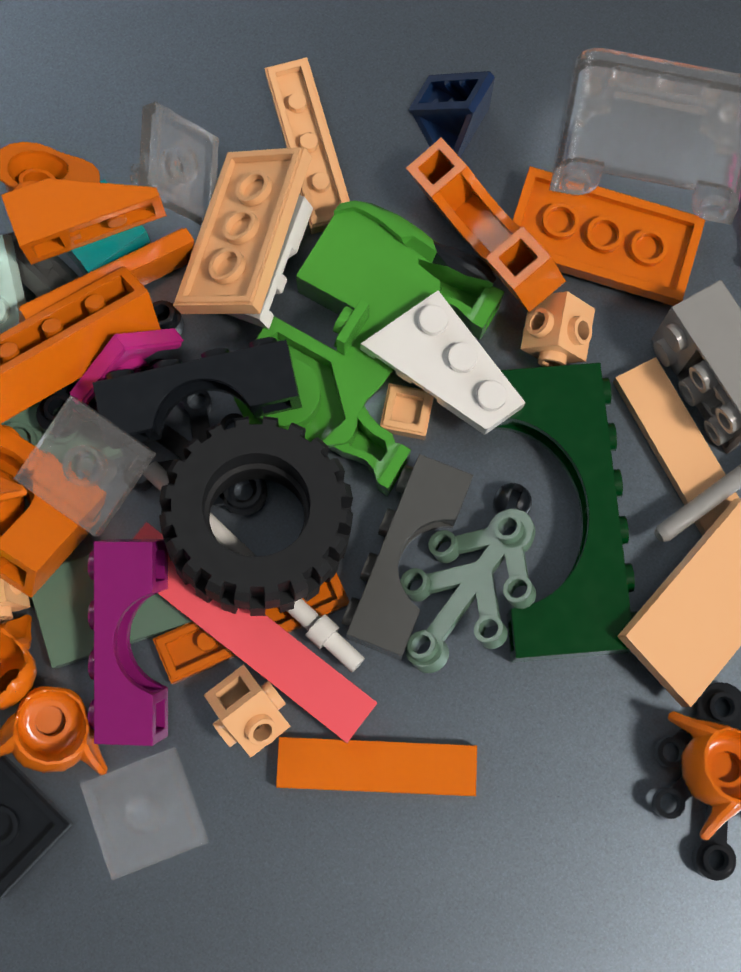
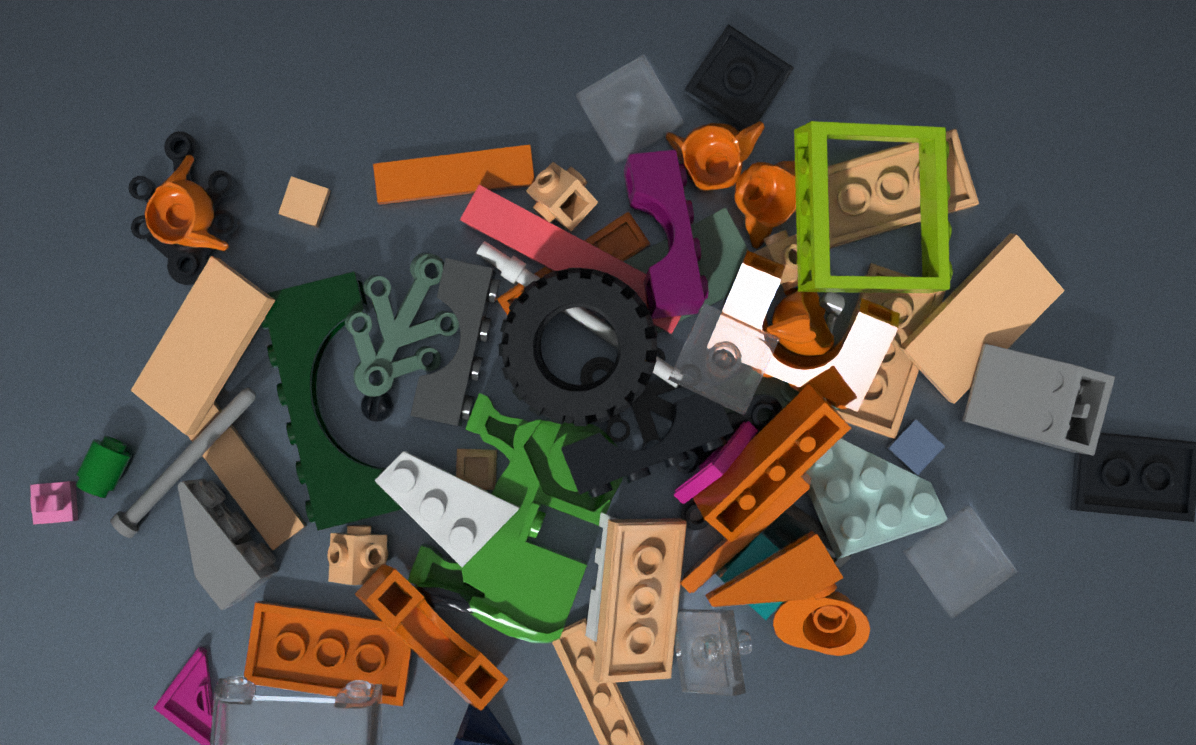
camera: 175 degrees right, 10 degrees up
none -> light nougat tile [278,176,331,228]

